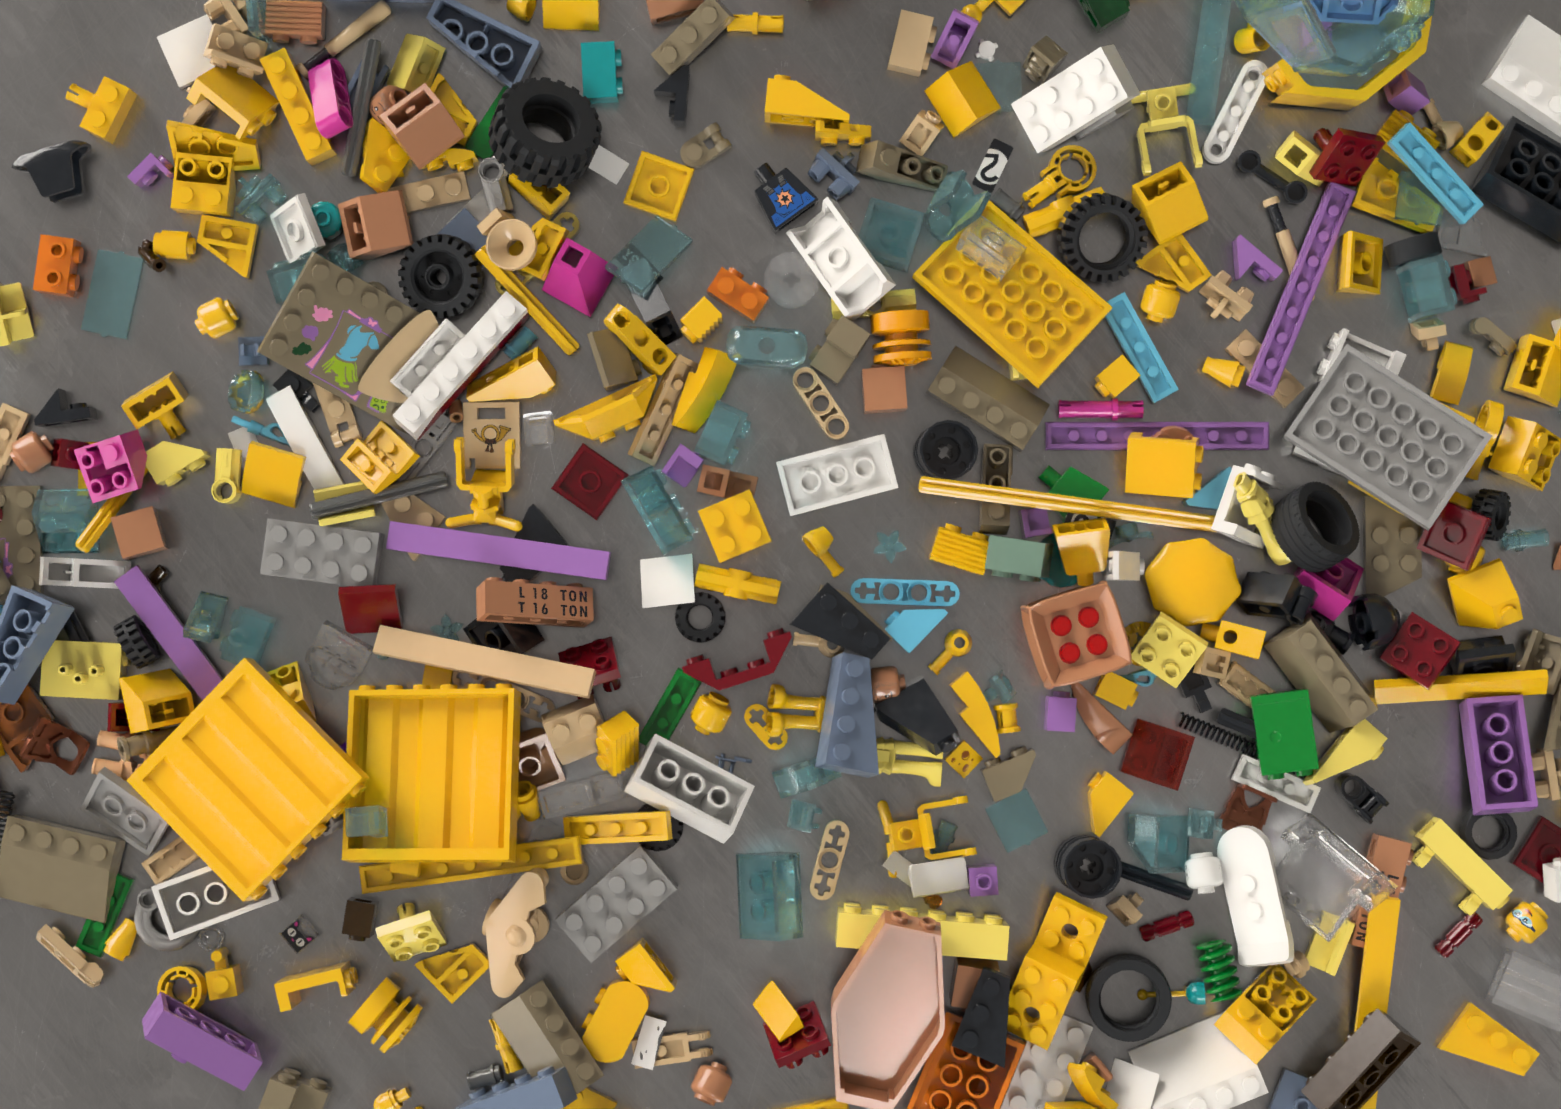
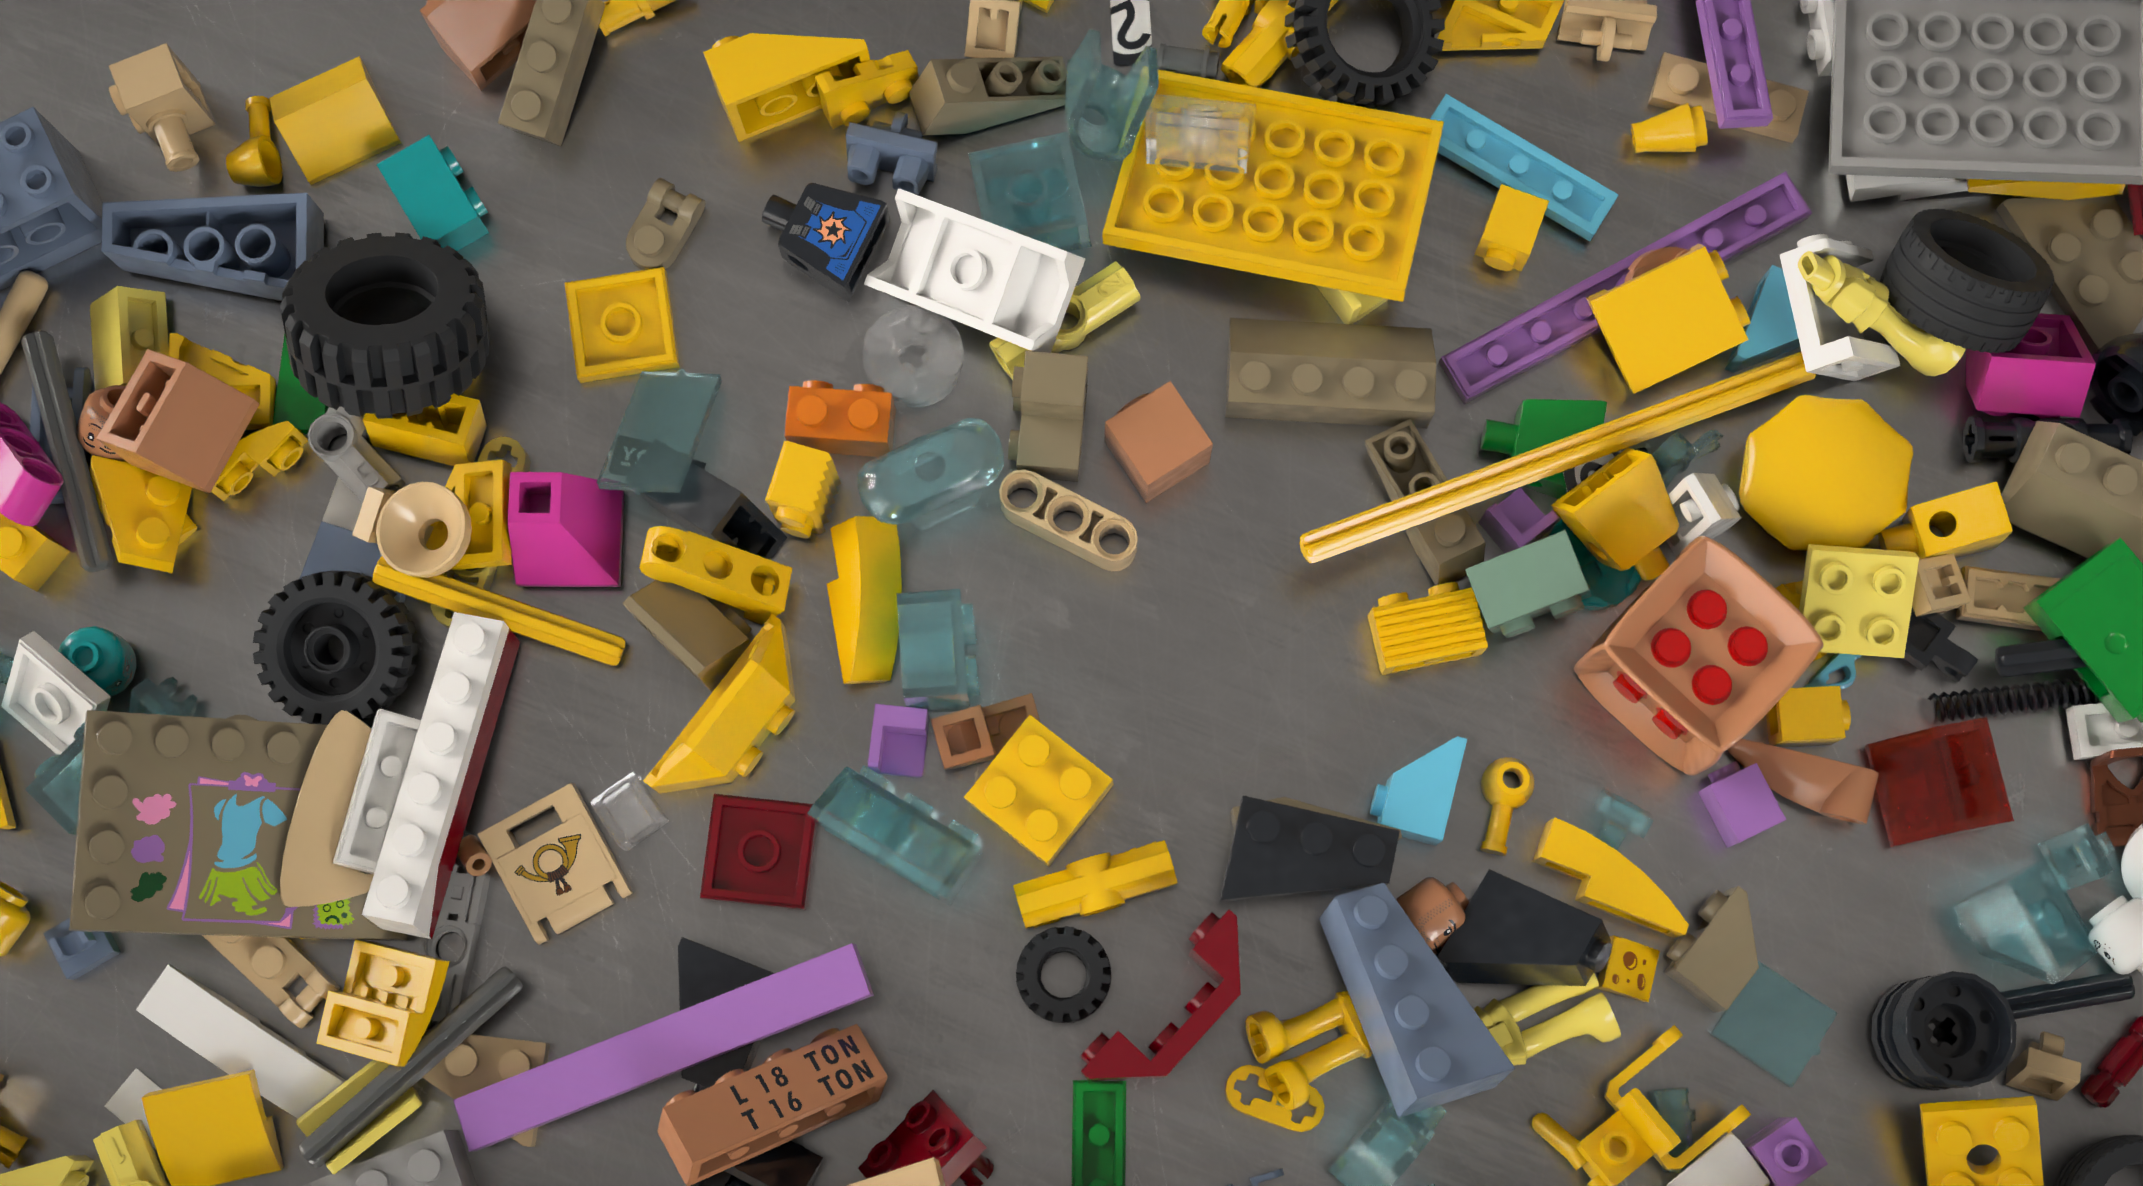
camera: 25 degrees left, 10 degrees down
clear light blue hair [228,370,265,414] -> none
medium azure hand [231,416,290,447] -> none
black plate [273,369,321,413] -> none
nougat slope [338,190,413,260] -> none
tan plate [387,171,471,214] -> none
yellow piece [445,437,523,532] -> none
yellow slope [466,346,556,402] -> none
medium azure pin [503,326,538,360] -> none
white sticker [588,145,629,185] -> none
tan plate [627,353,699,467] -> none
white sticker [640,554,695,608] -> none
black slope [654,65,690,126] -> none
yellow head [690,692,732,735] -> none
white plate [776,434,899,517] -> none
tan bar [793,632,845,658] -> none
yellow bar [802,526,844,578] -> none
medium azure beam [850,578,960,606] -> none
light orange wheel [870,310,932,367] -> none
clear light blue plant [873,530,906,563] -> none
black wheel [913,420,979,480] -> none
yellow bush [993,703,1021,734] -> none
dark pink pin [1058,398,1144,420] -> none
yellow slope [1087,771,1134,838] -> none
yellow head [1140,279,1181,323] -> none
black hinge [1236,571,1318,625] -> none

